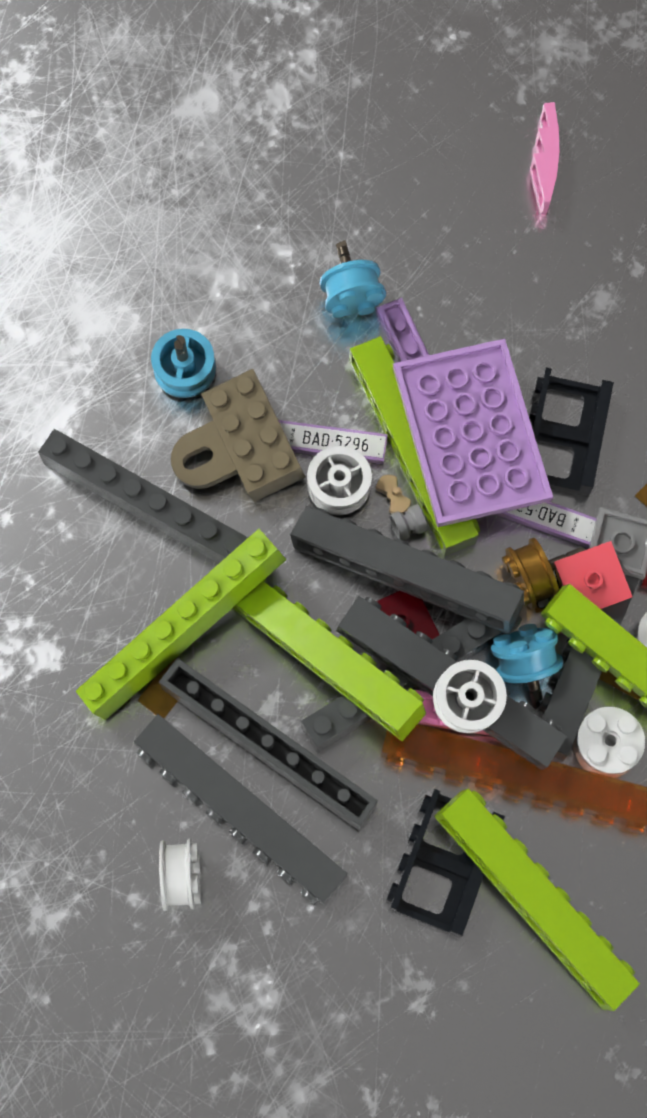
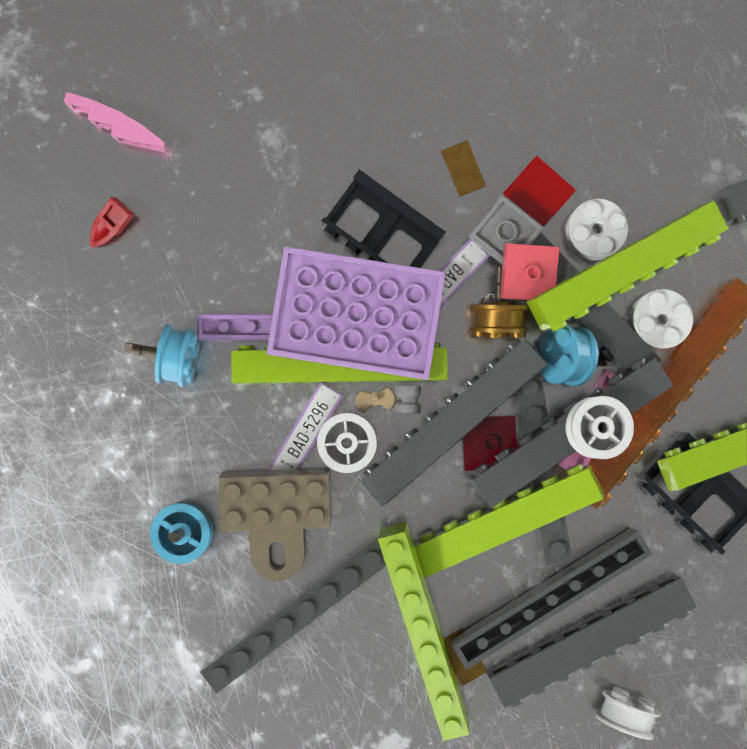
camera: 65 degrees left, 15 degrees up
none -> plate [90,197,134,247]

